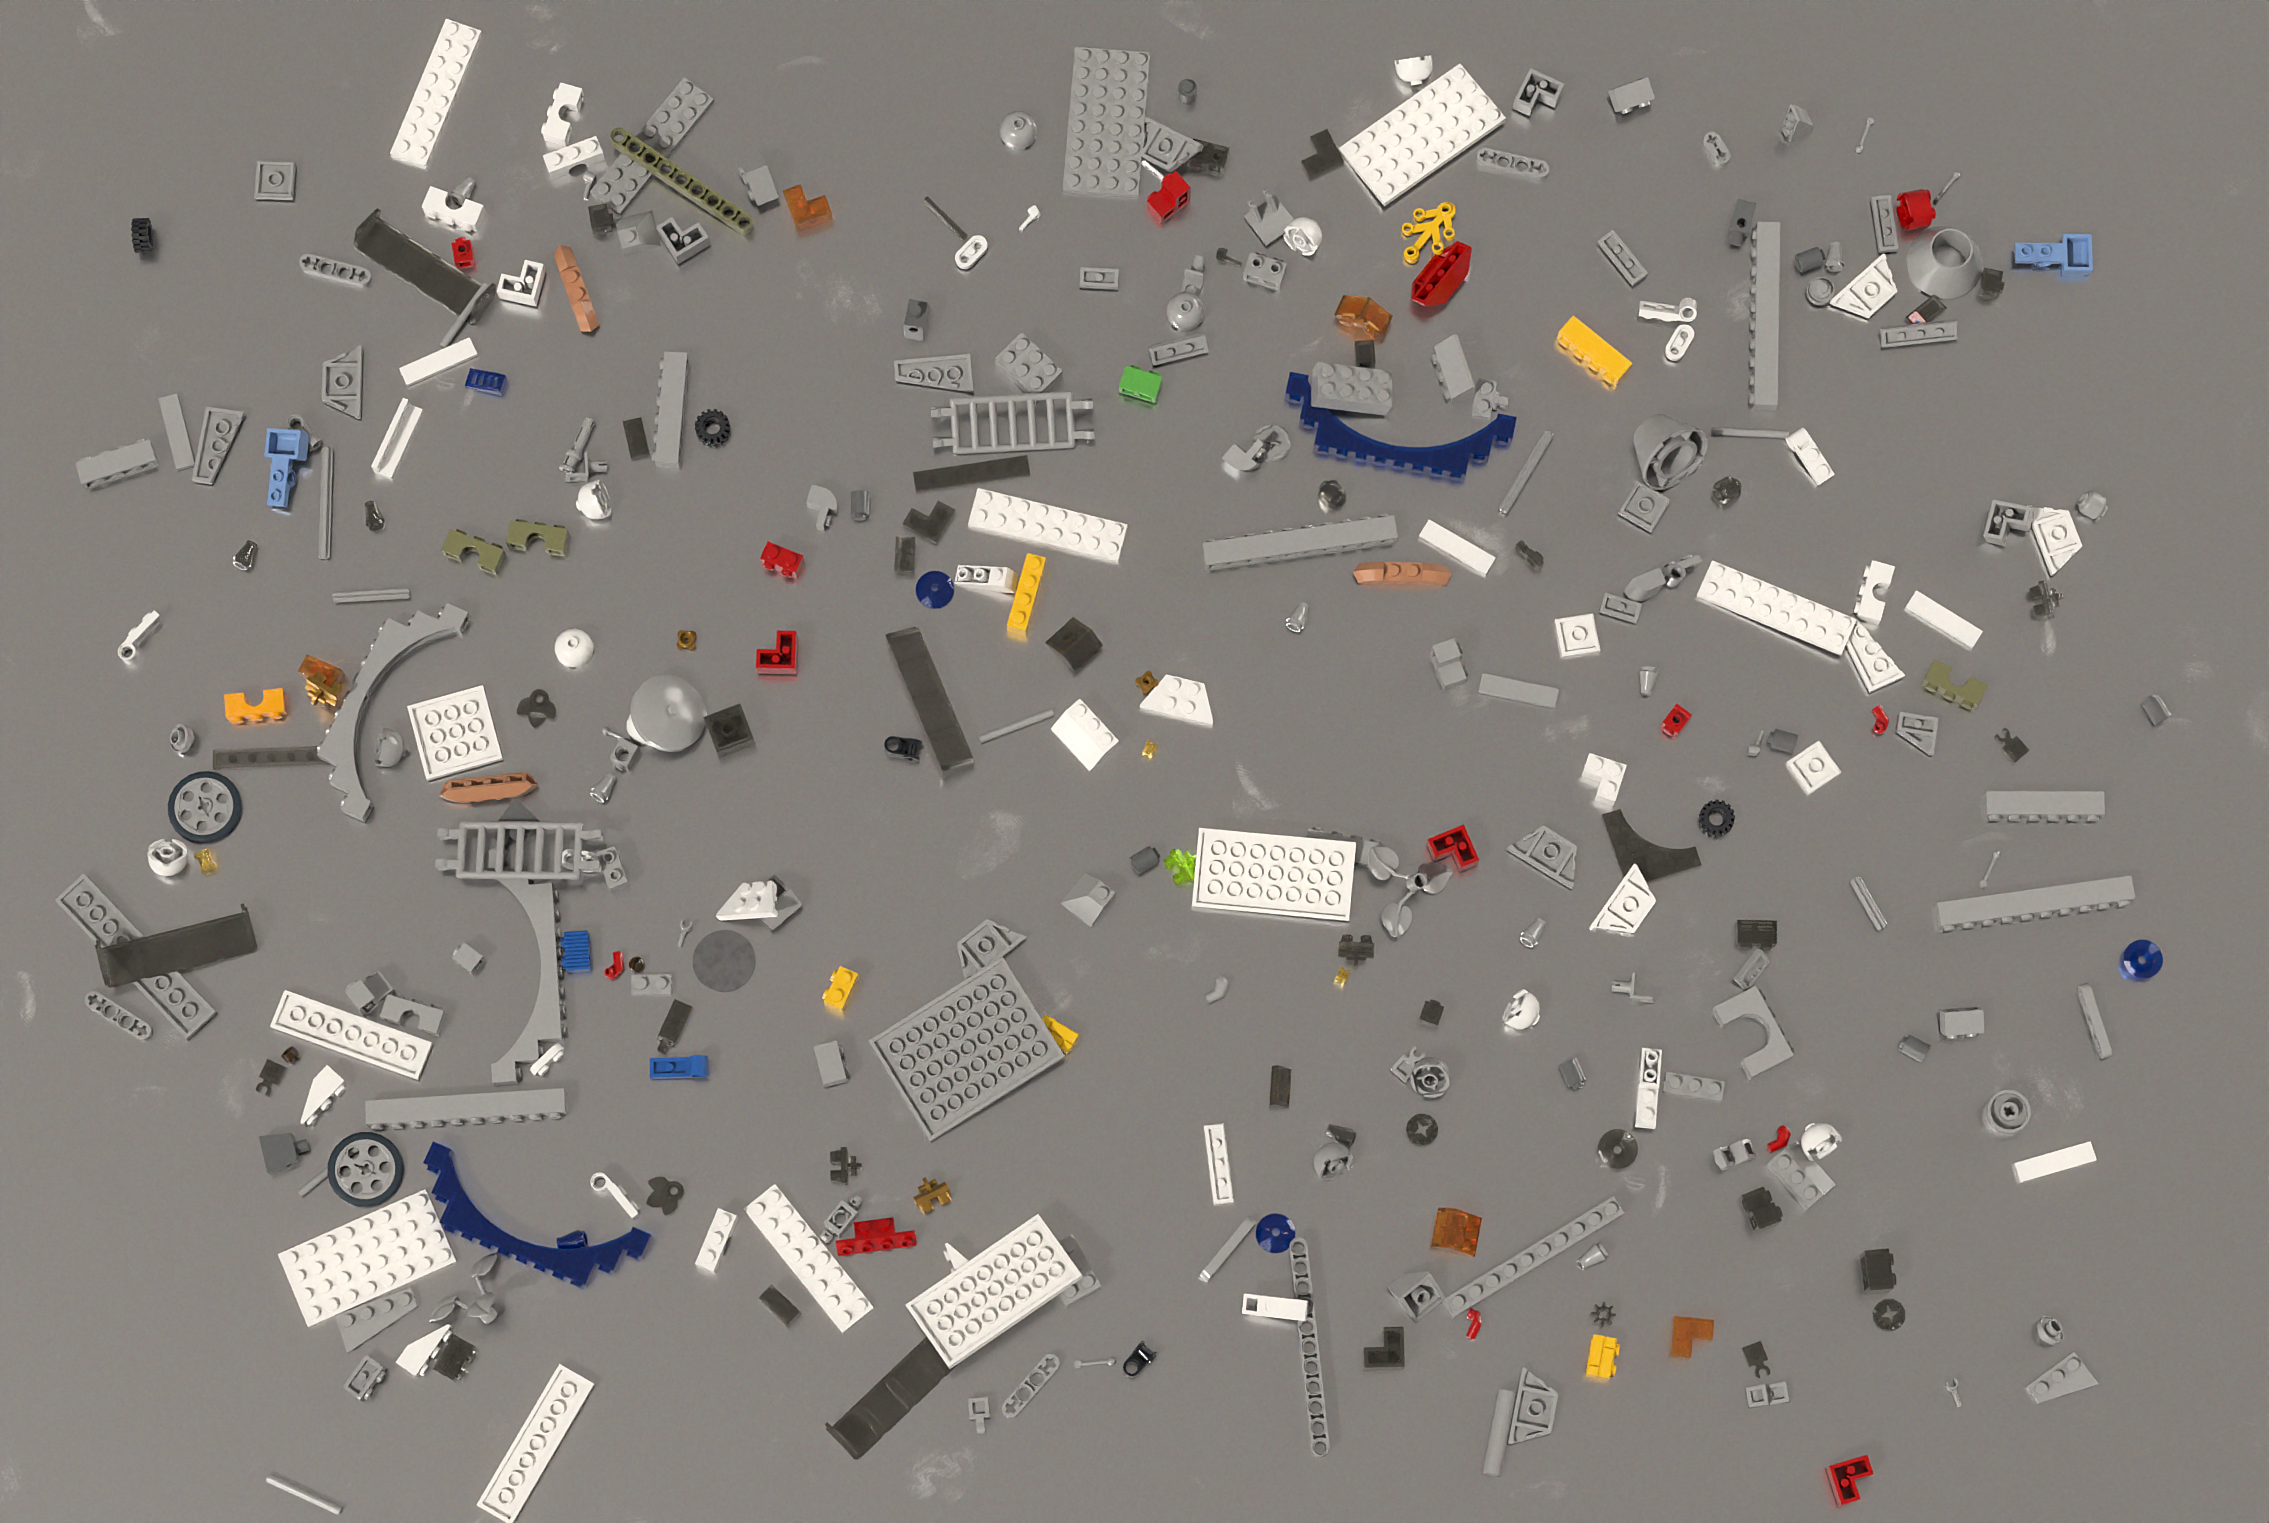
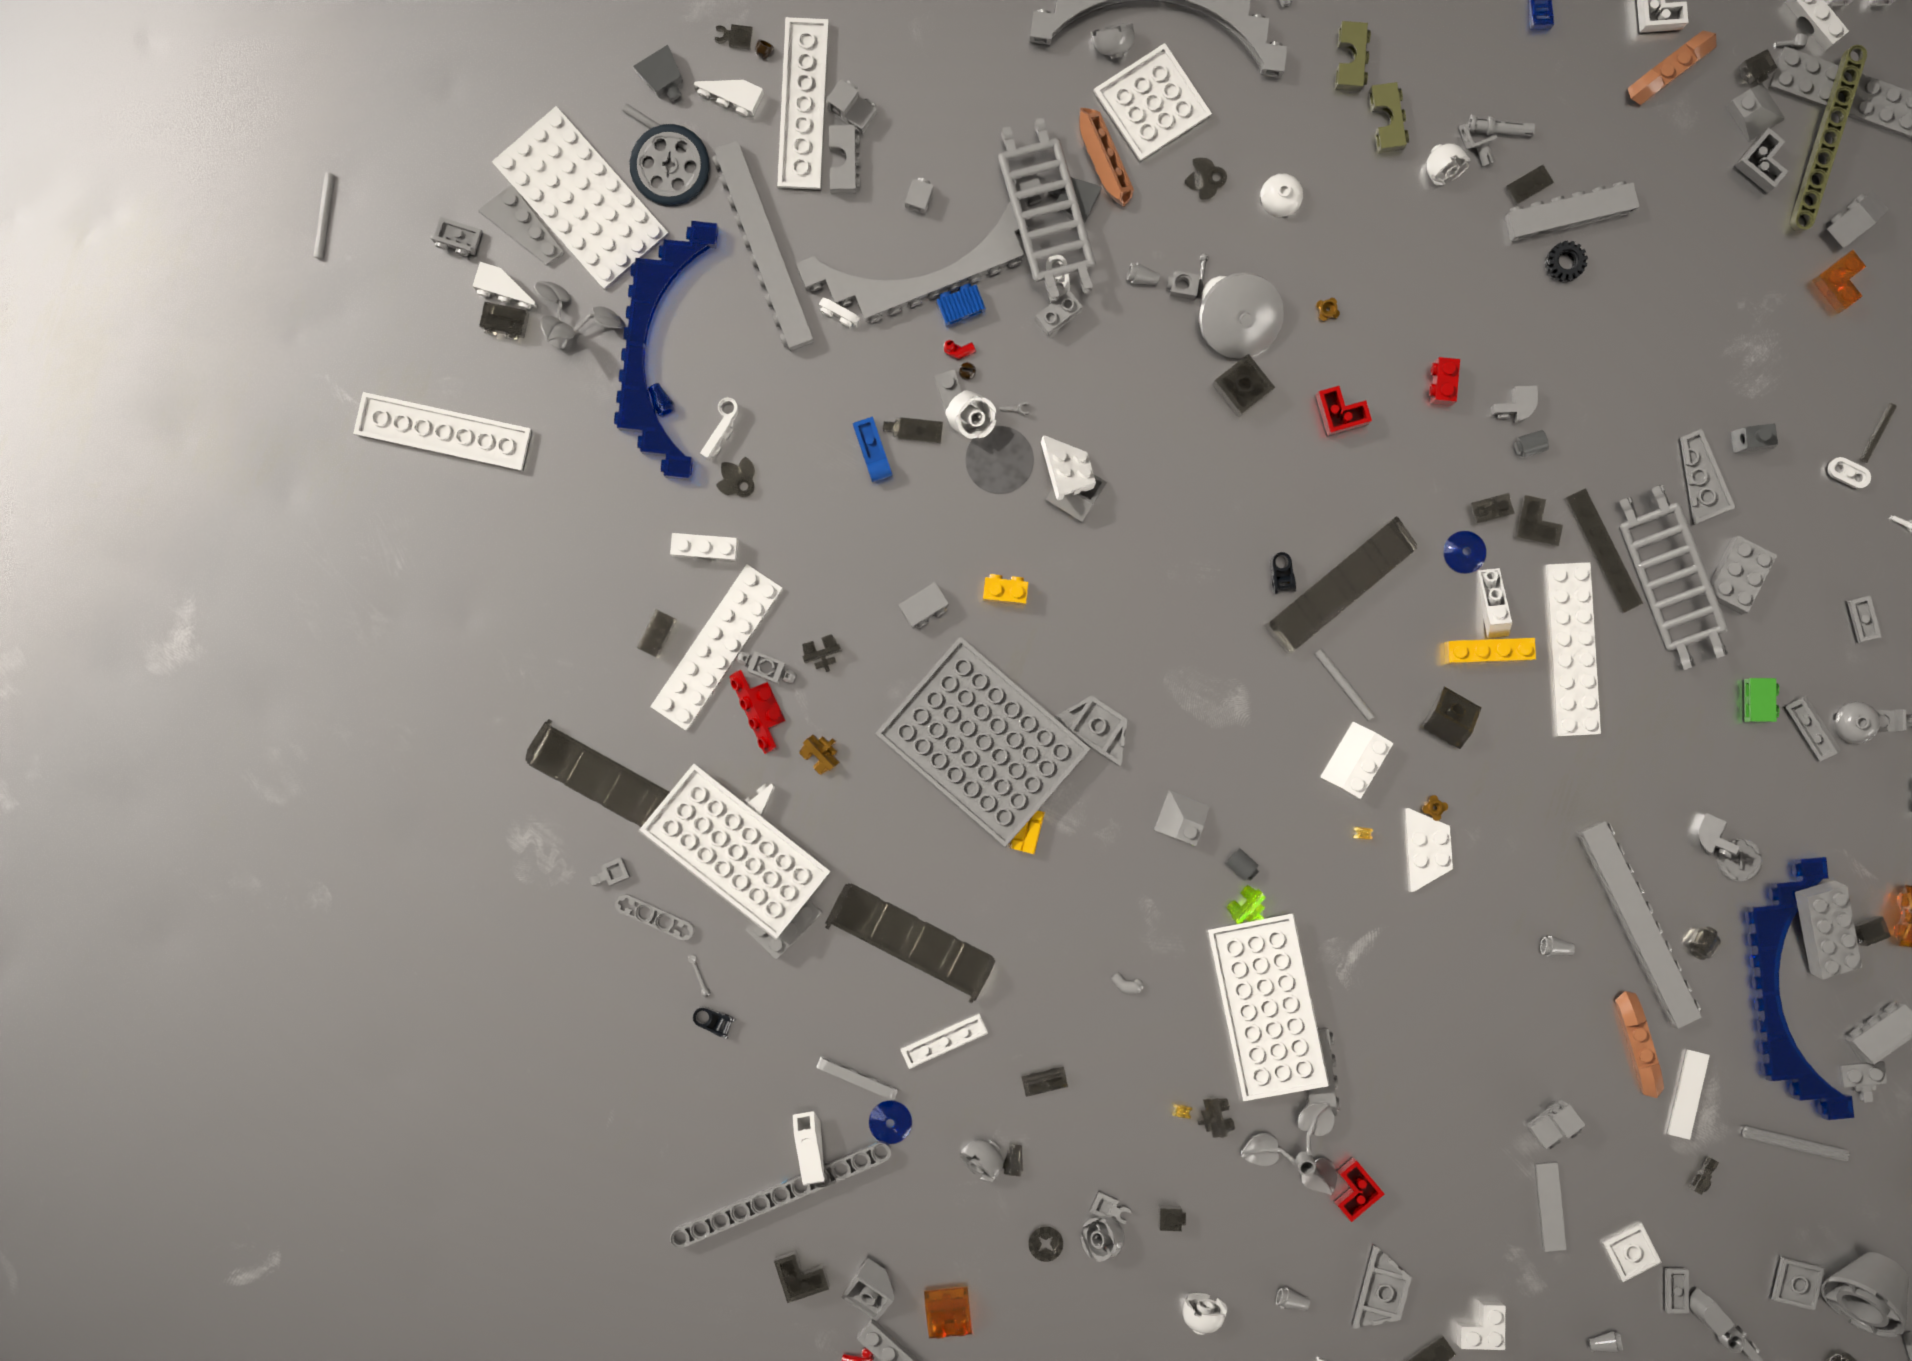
camera: 70 degrees right, 10 degrees up
none -> clear smoke piece [825,883,995,1004]
none -> white brick [946,390,996,439]

